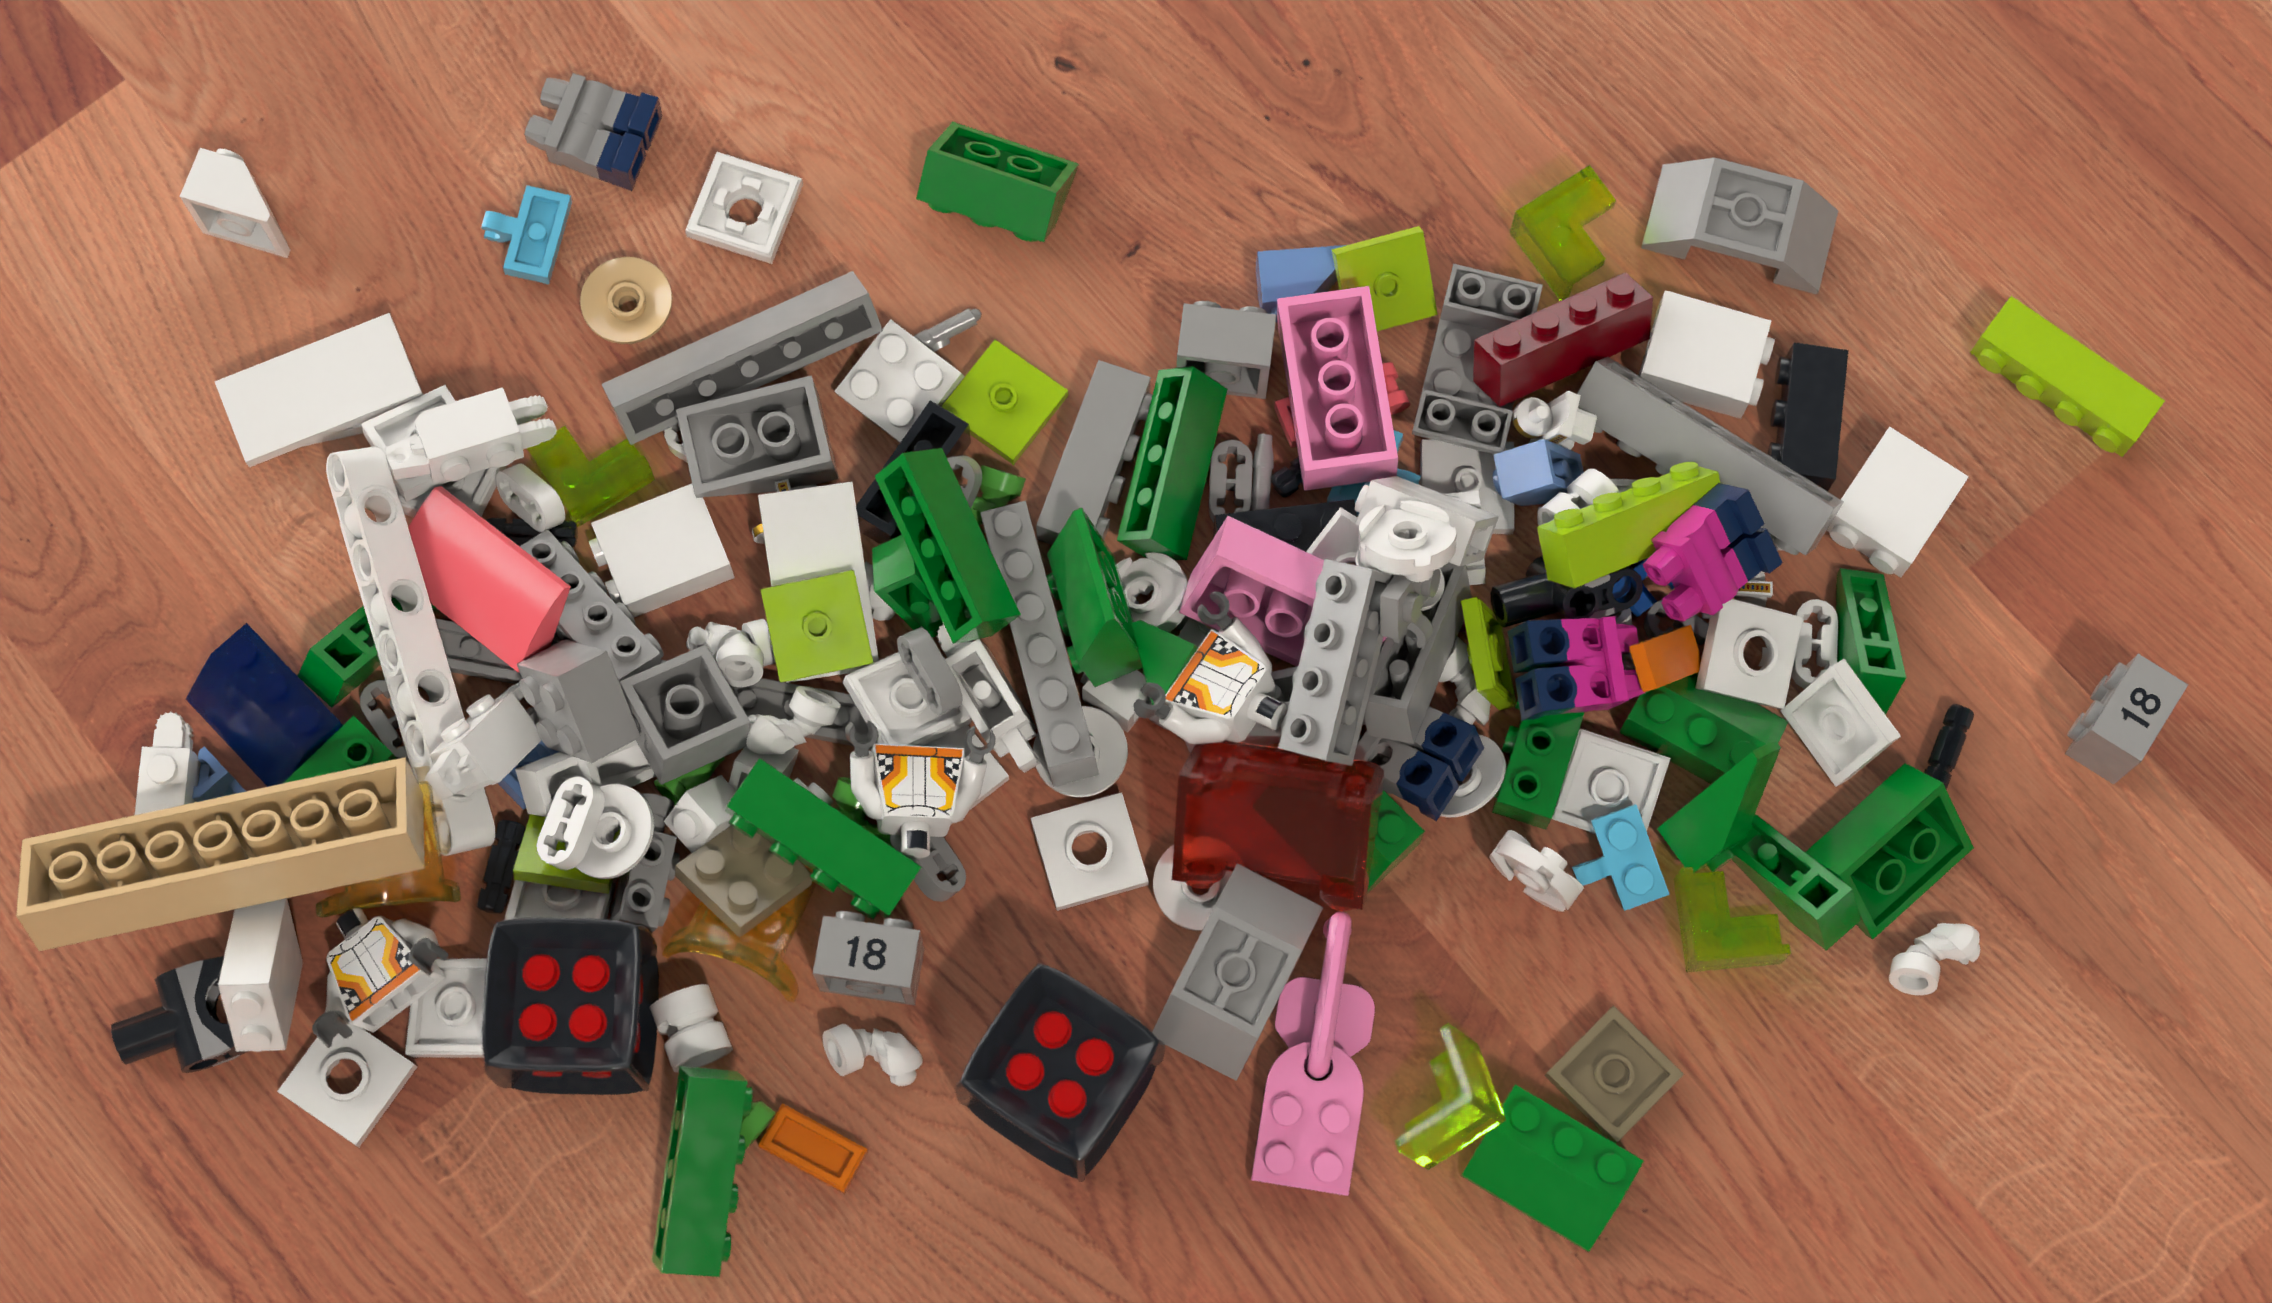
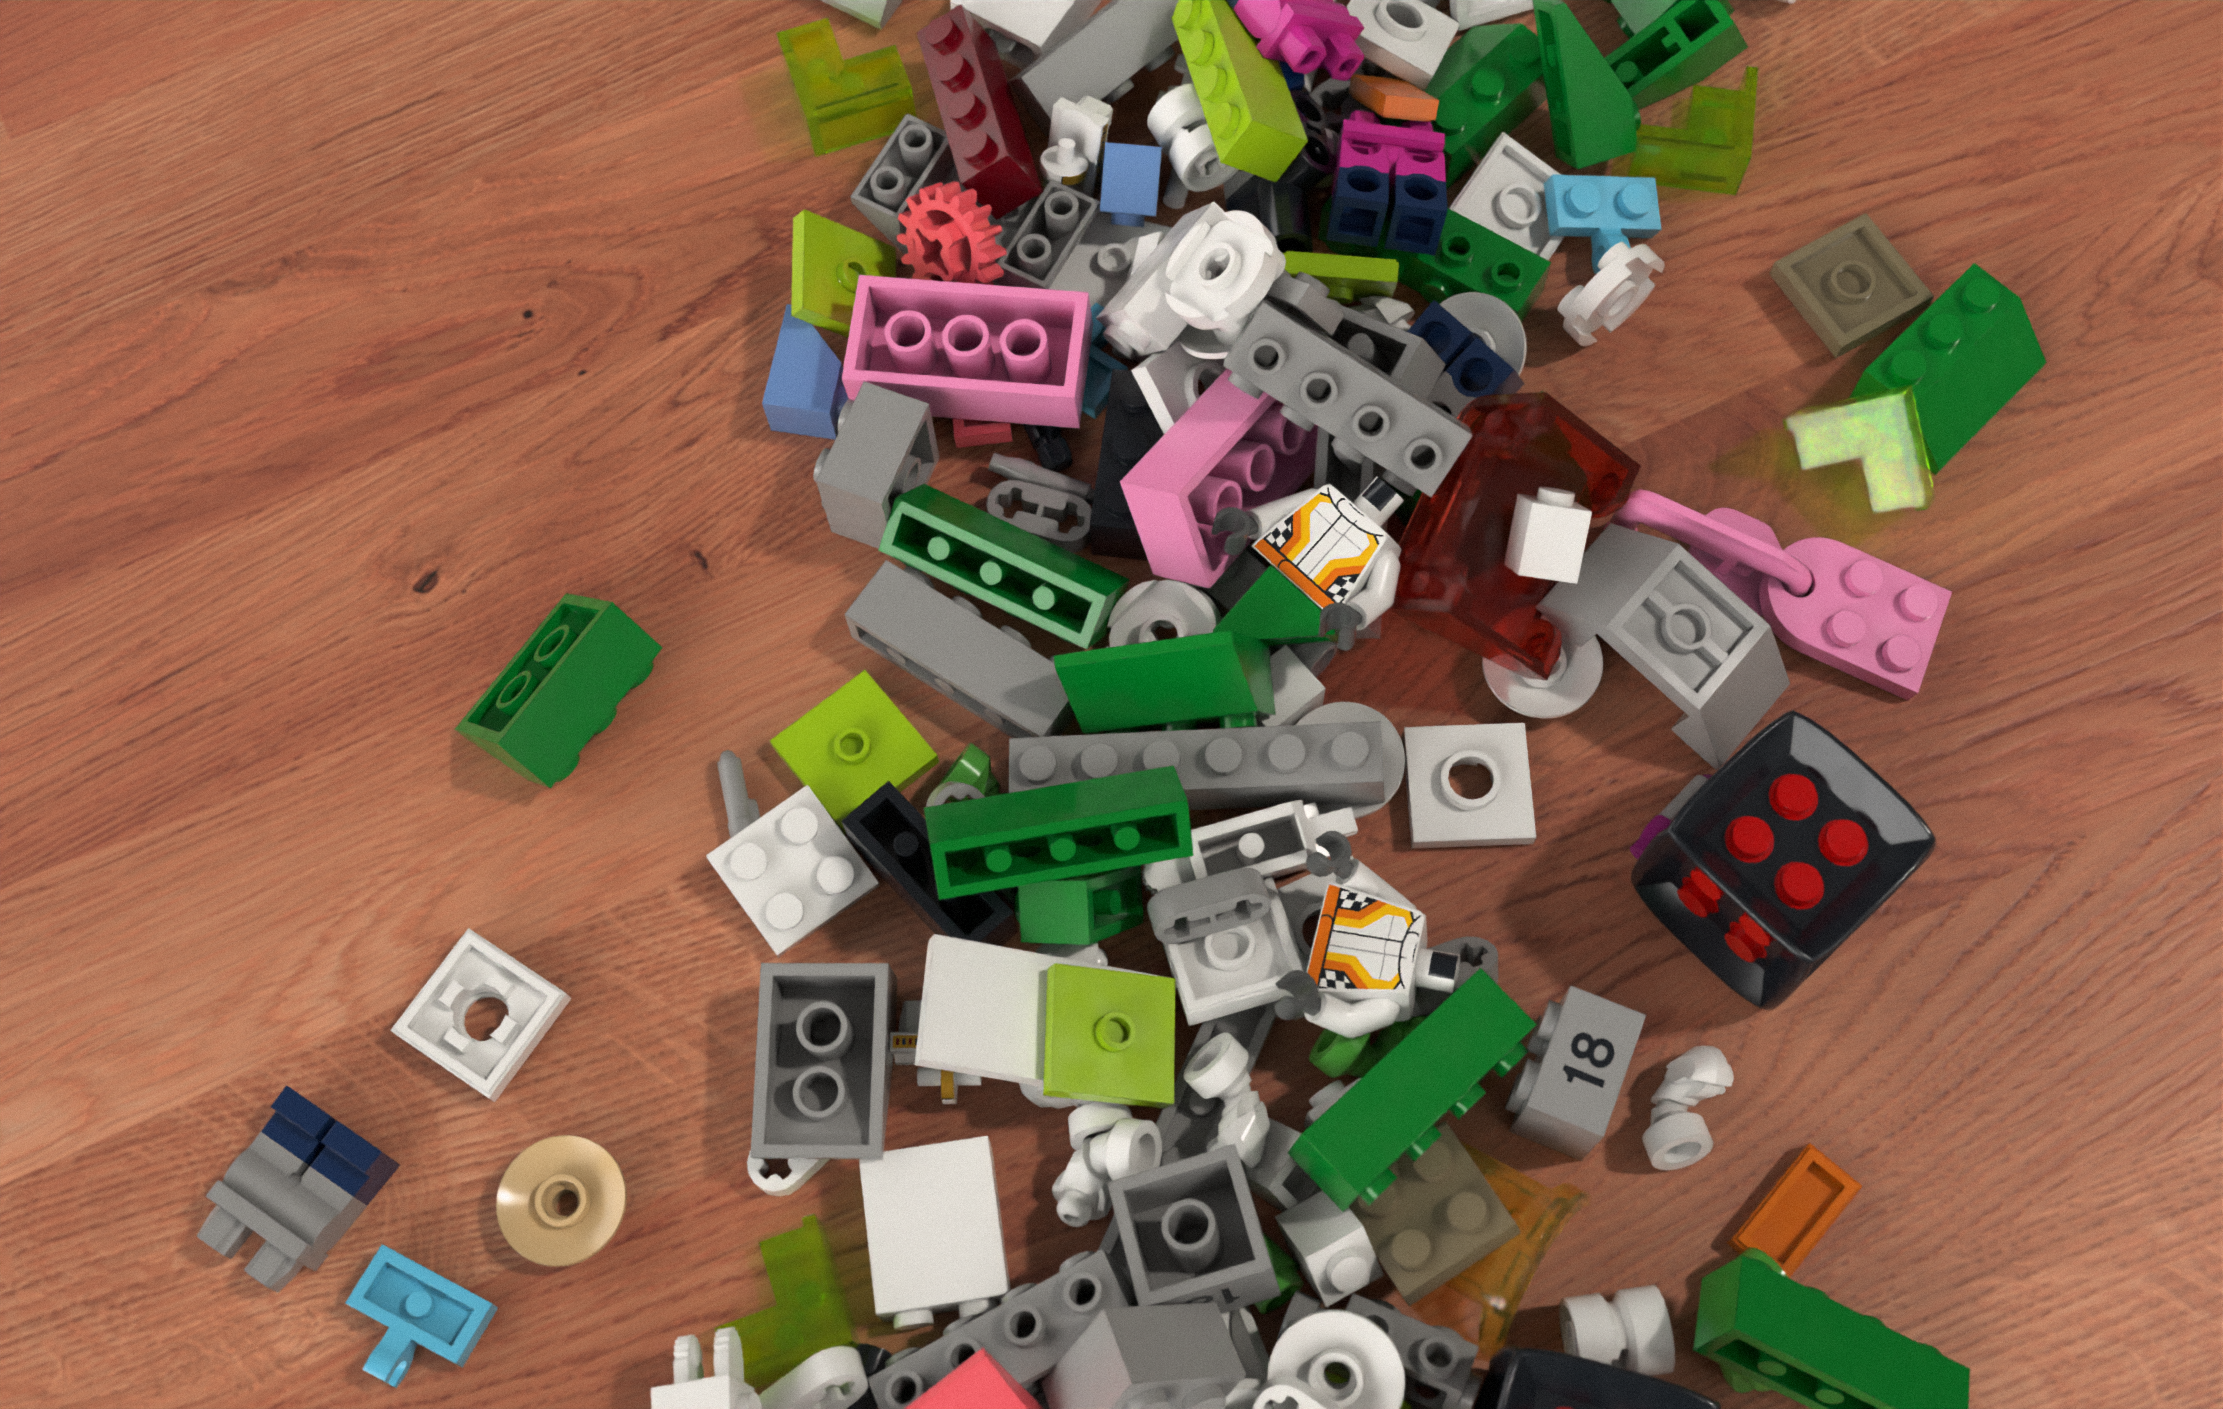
camera: 70 degrees left, 5 degrees down
light grey brick [601,271,883,445] -> none
none -> coral gear [897,181,1007,285]
none -> white brick [1504,487,1592,584]

